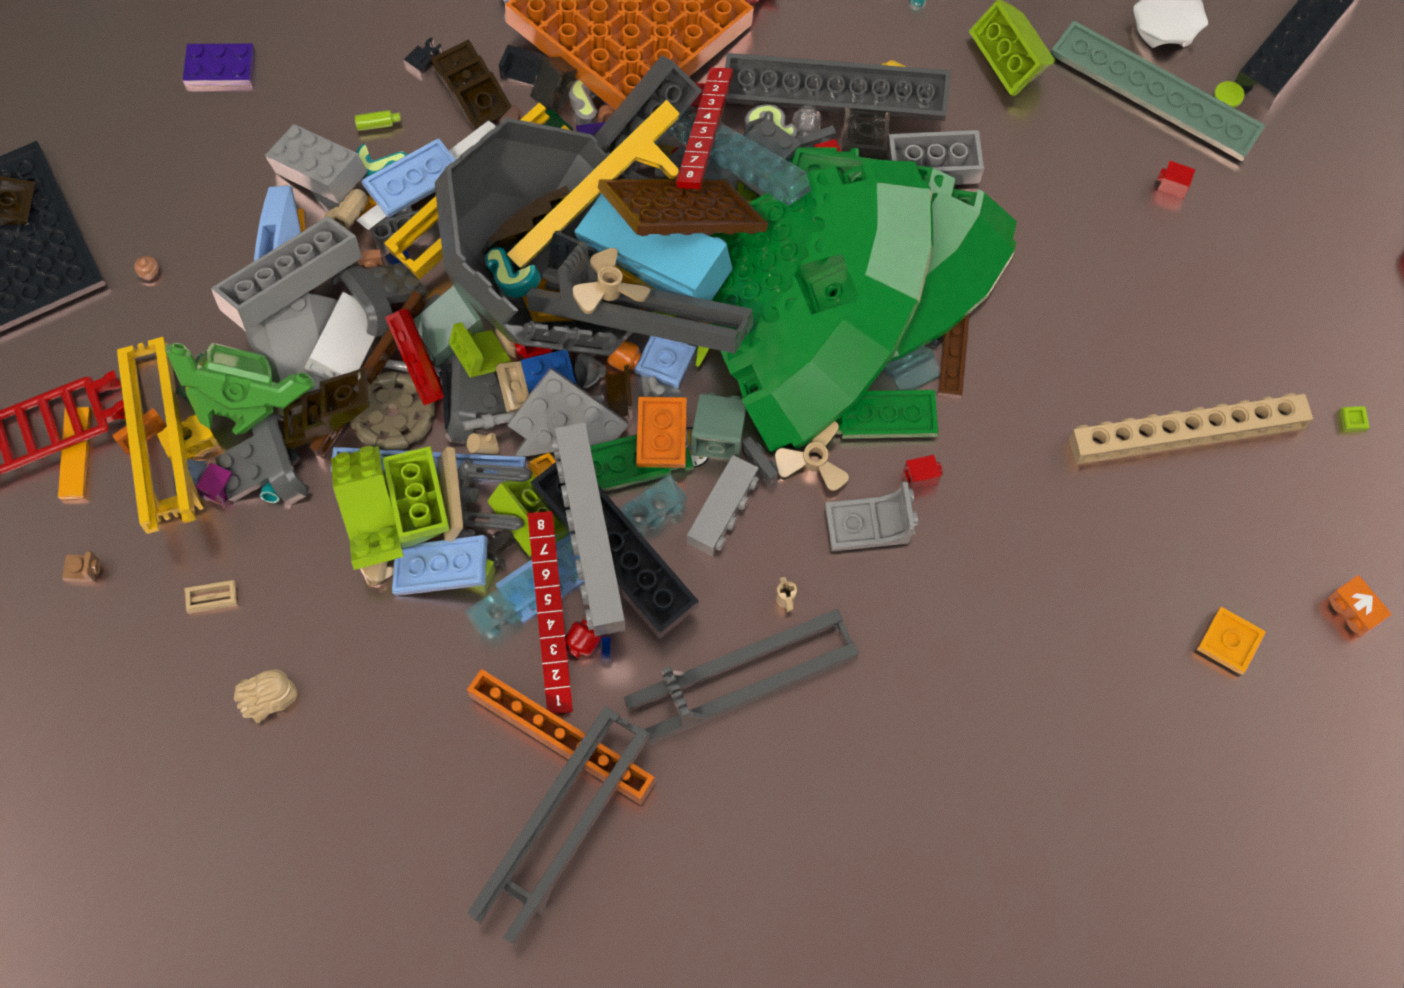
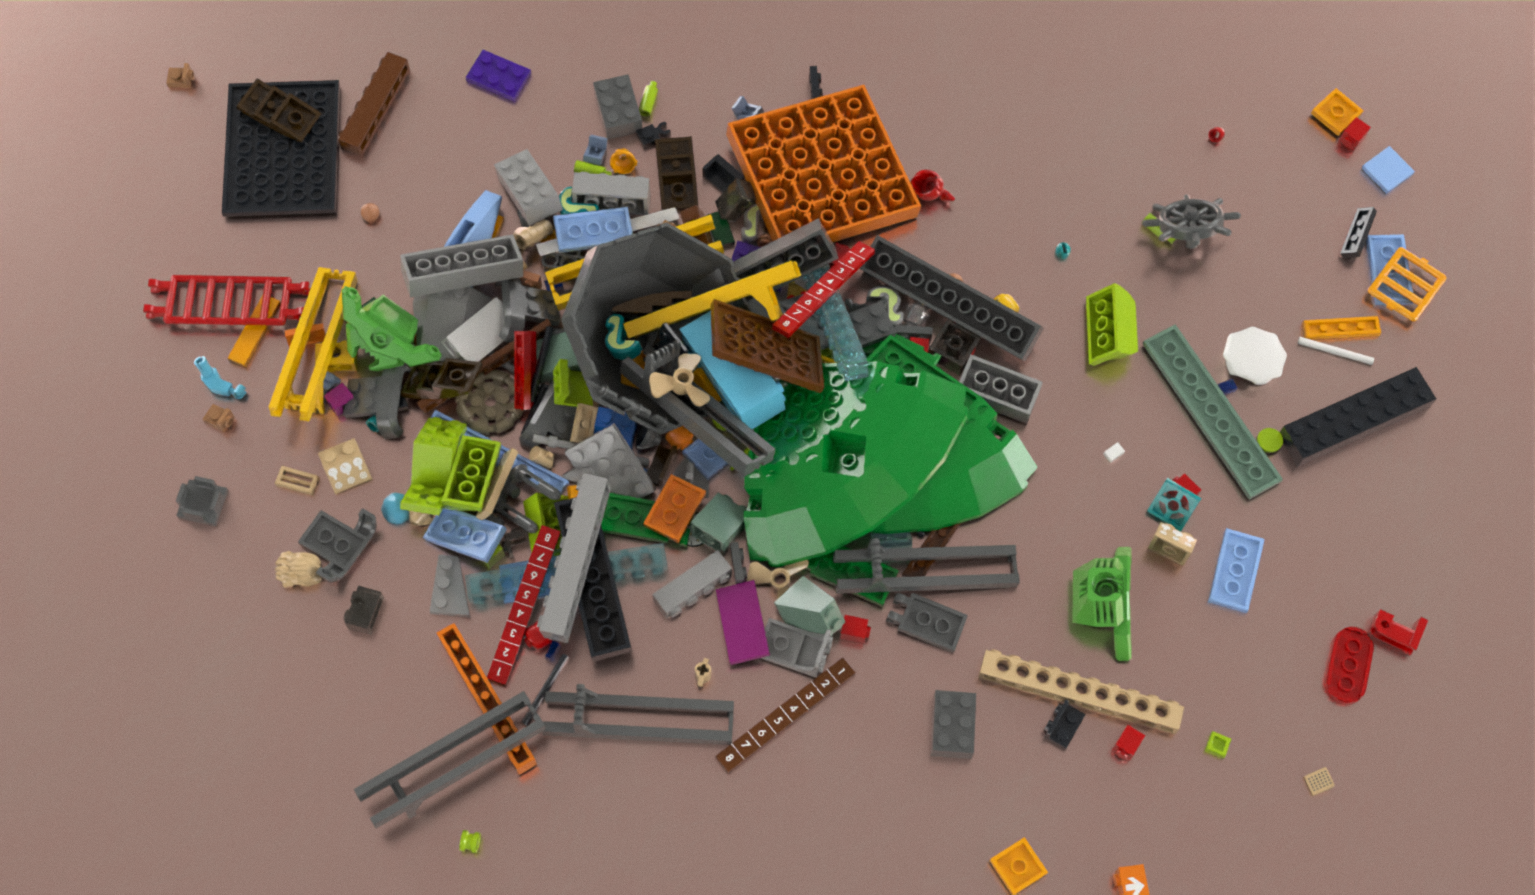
camera: 25 degrees right, 0 degrees up
none -> dark grey panel [176,476,228,526]
none -> medium azure arm [194,356,247,399]
none -> dark grey piece [298,508,377,583]
none -> tan slope [318,438,373,495]
none -> reddish brown brick [338,52,410,156]
none -> clear smoke brick [343,585,384,635]
none -> medium azure piece [381,492,409,524]
none -> light grey wing [430,555,470,618]
none -> lime wheel [459,830,481,853]
none -> black bar [520,654,569,727]
none -> black bar [531,326,554,403]
none -> light grey brick [572,172,651,216]
none -> sand blue bracket [583,135,608,165]
none -> dark grey brick [593,74,642,140]
none -> light orange piece [610,148,637,174]
none -> lime cylinder [639,81,658,117]
none -> magenta tile [715,580,770,665]
none -> reddish brown tile [715,657,856,773]
none -> sand green slope [774,576,845,636]
none -> dark grey piece [833,539,1020,594]
none -> dark grey tile [886,592,968,653]
none -> dark grey brick [930,690,976,759]
none -> black bracket [1044,700,1086,750]
none -> bright green helmet [1072,547,1132,661]
none -> white piece [1103,442,1125,463]
none -> red brick [1112,725,1146,760]
none -> teal piece [1147,478,1202,532]
none -> tan slope [1148,522,1197,566]
none -> light blue tile [1208,528,1265,613]
none -> clear blue piece [1217,378,1238,395]

